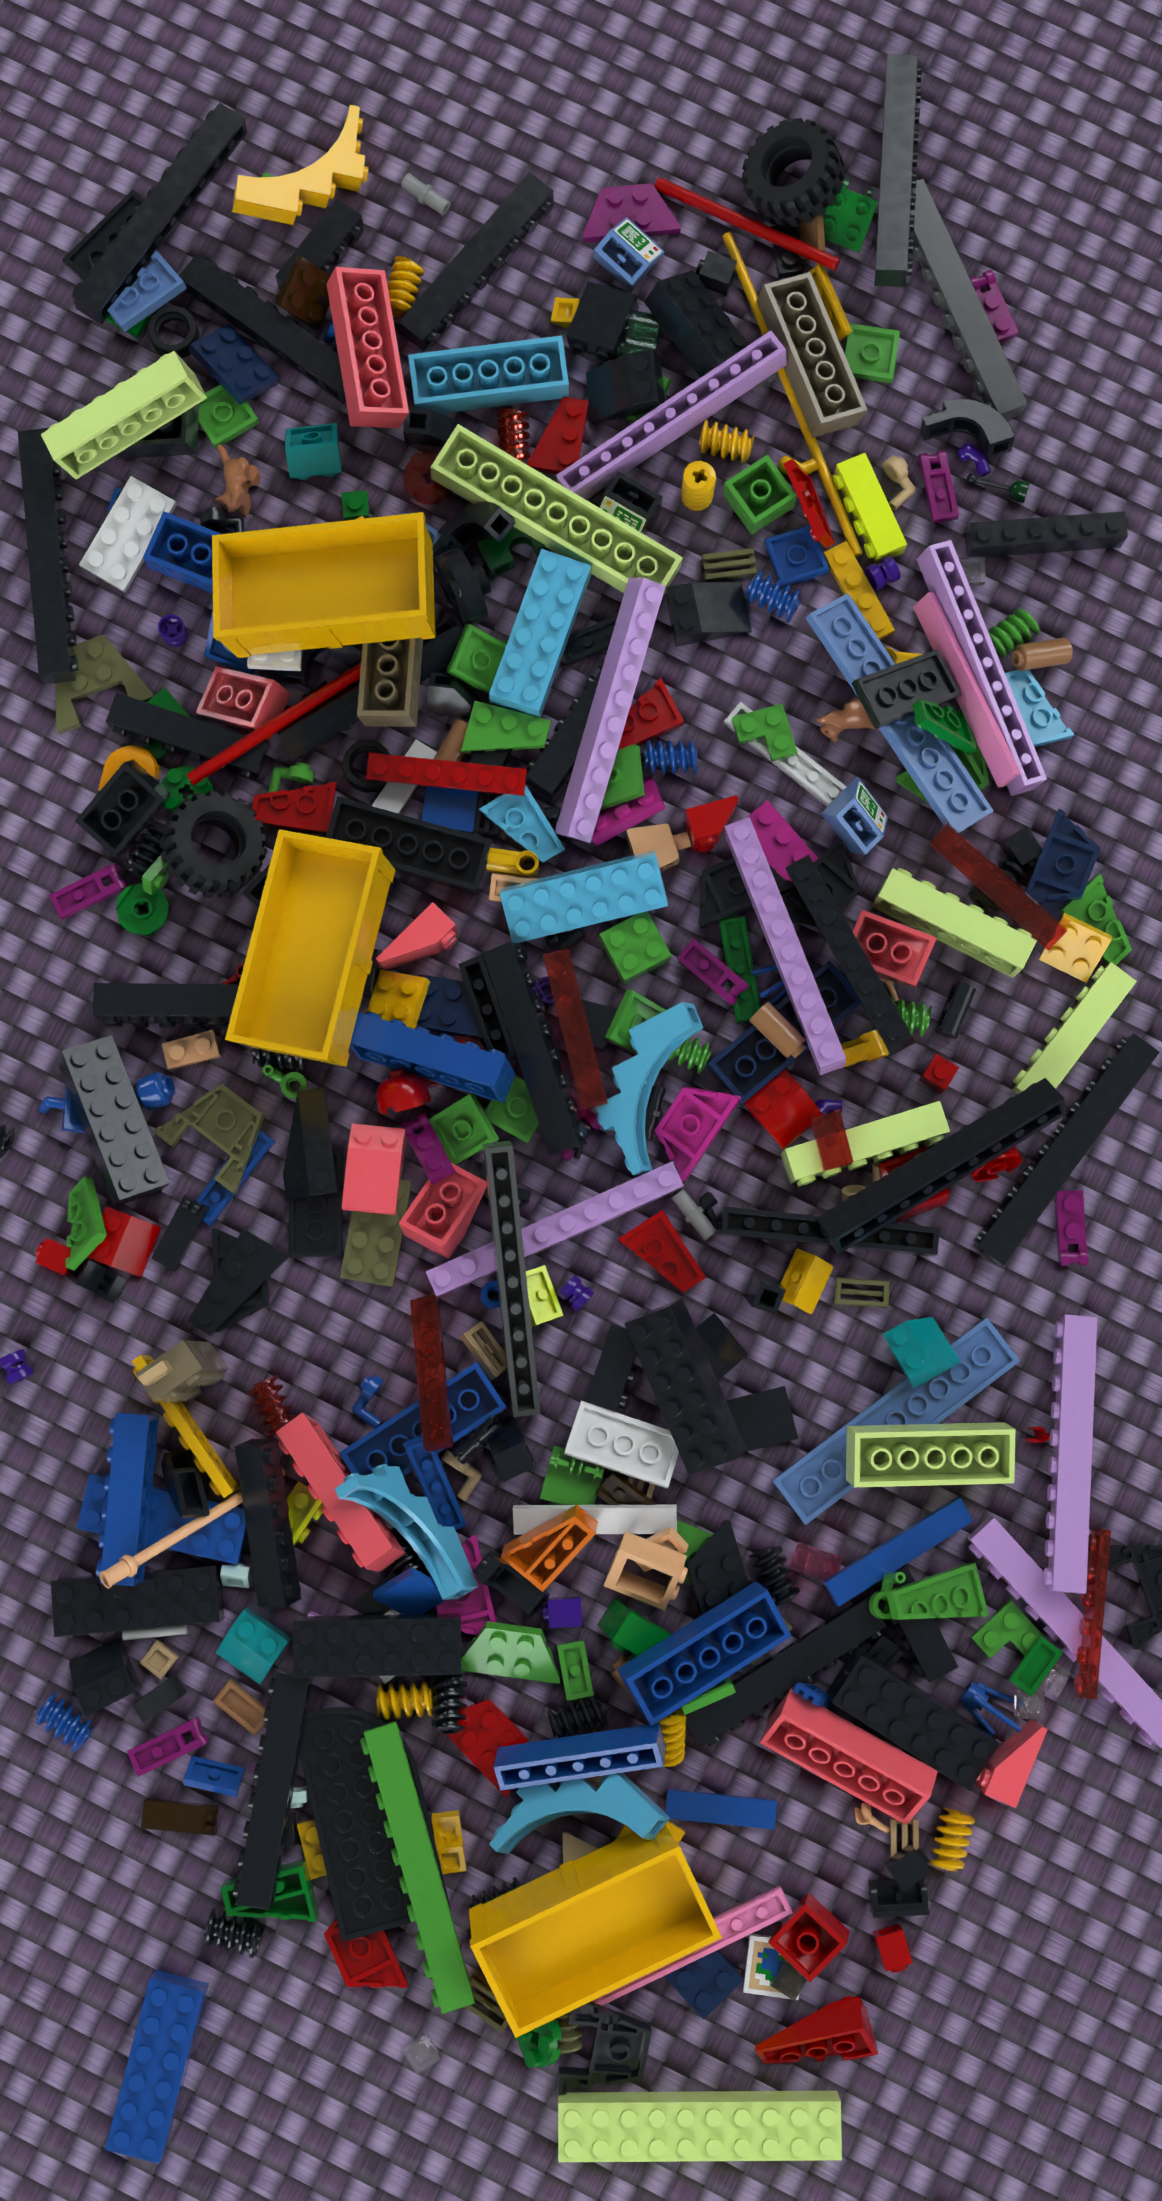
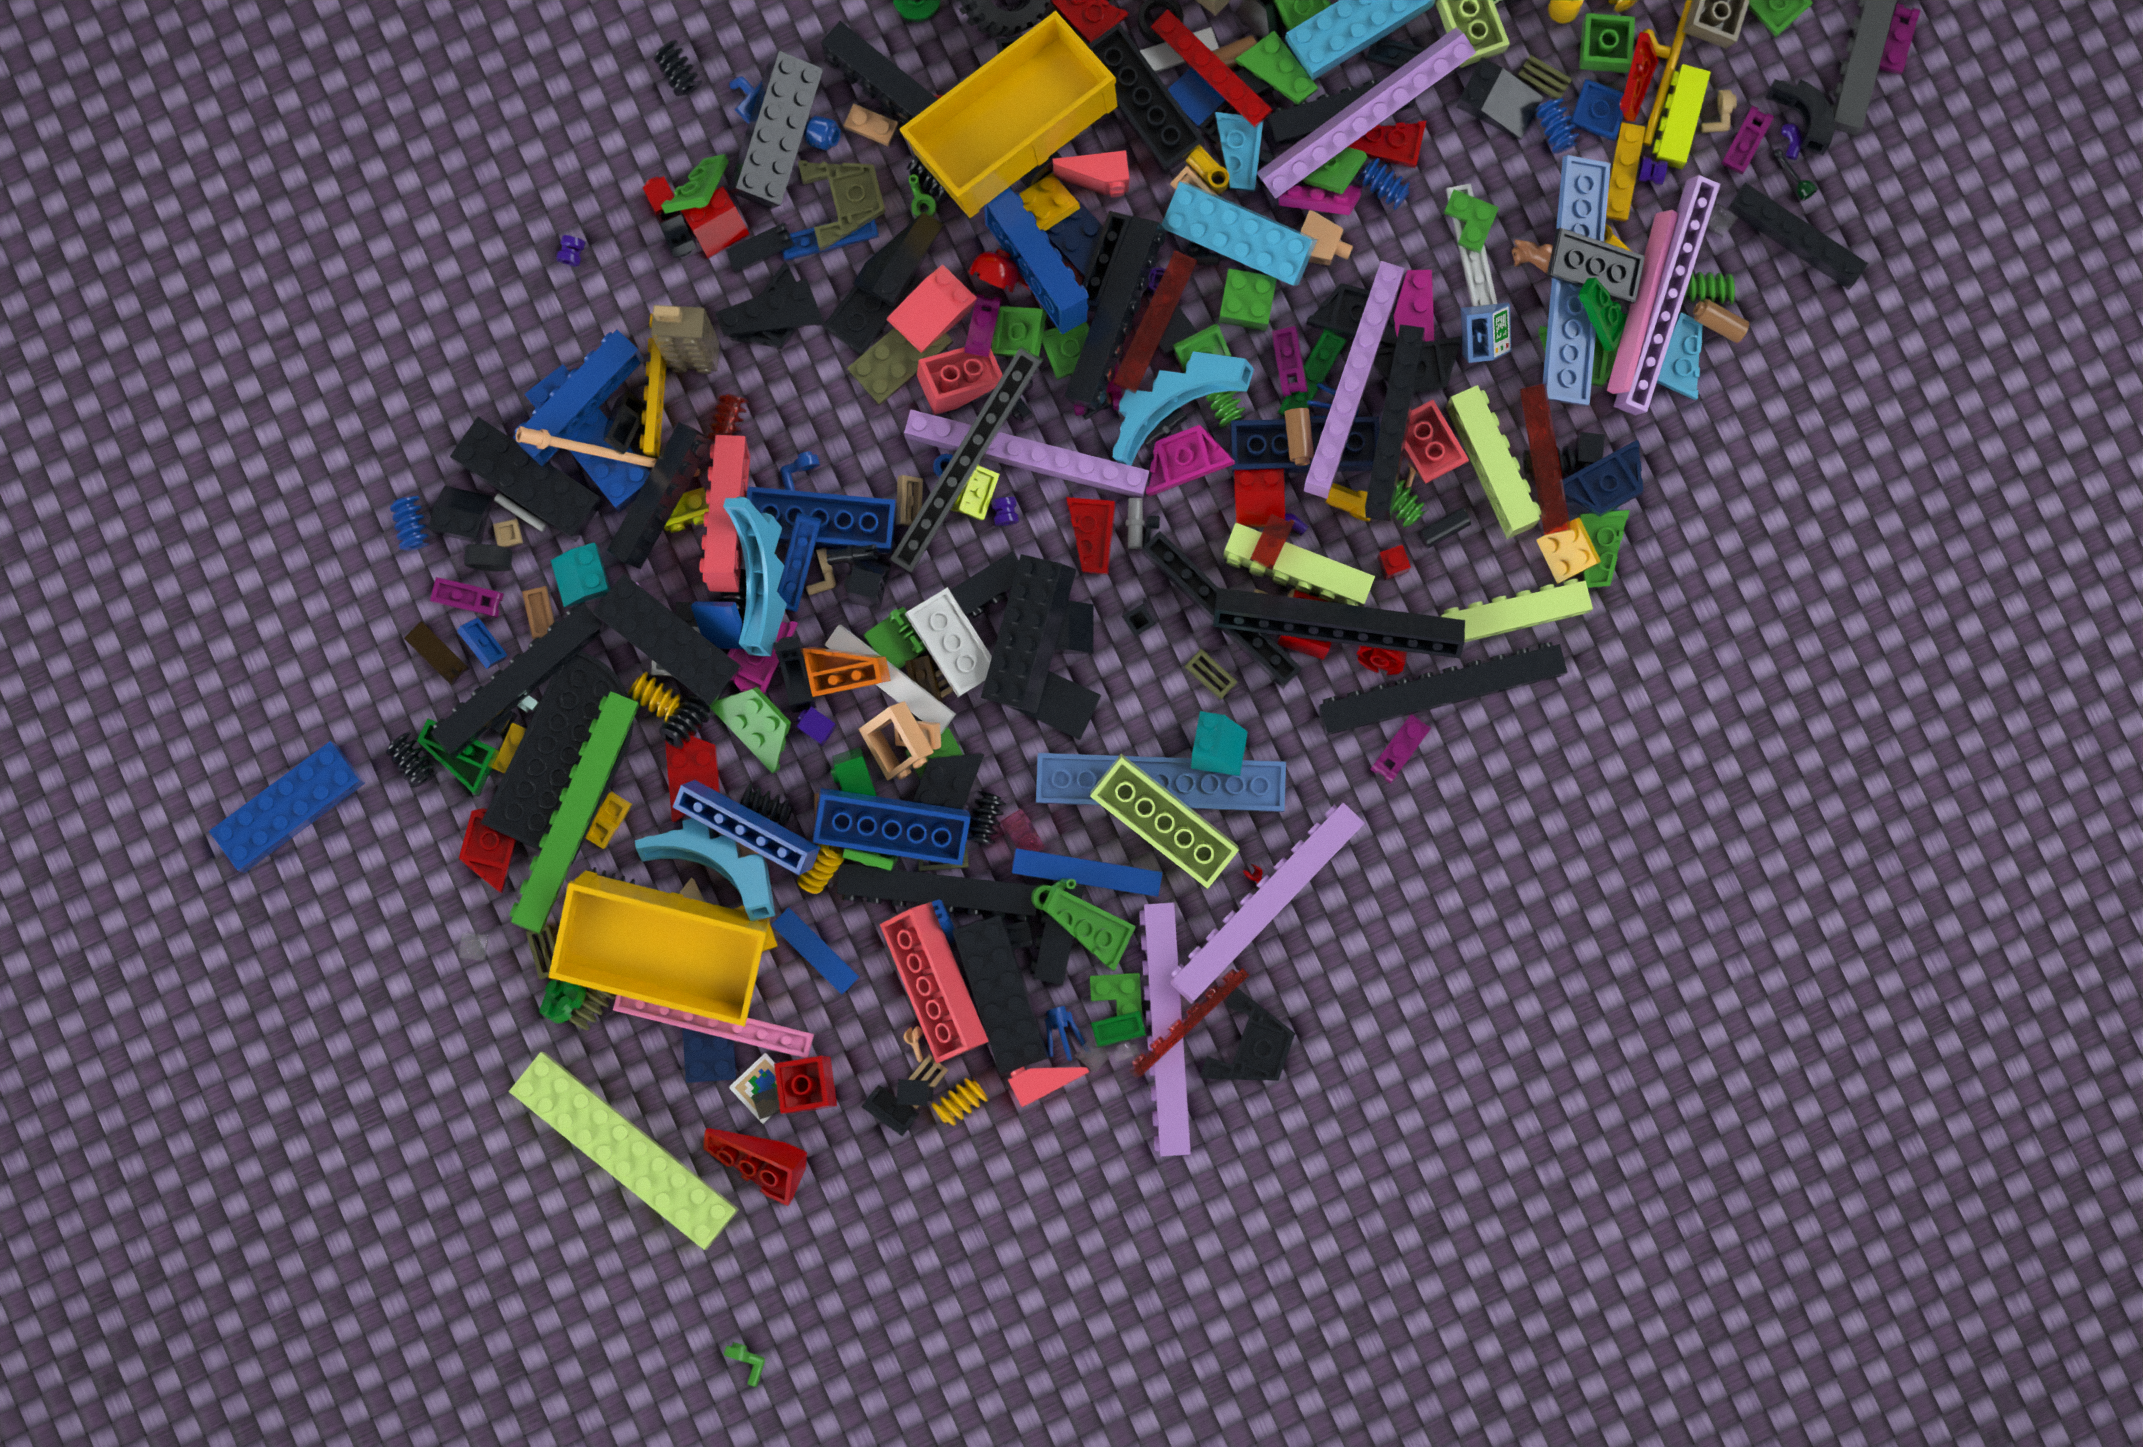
camera: 40 degrees right, 0 degrees up
light aqua plate [220,1563,251,1588] -> none
clear red plate [410,1294,453,1452] -> none
black wing [555,2002,652,2095] -> none
bright green plate [557,1639,594,1701] -> none
red slope [683,795,738,853] -> none
yellow panel [781,1249,833,1314] -> none
red brick [873,1923,913,1973] -> none

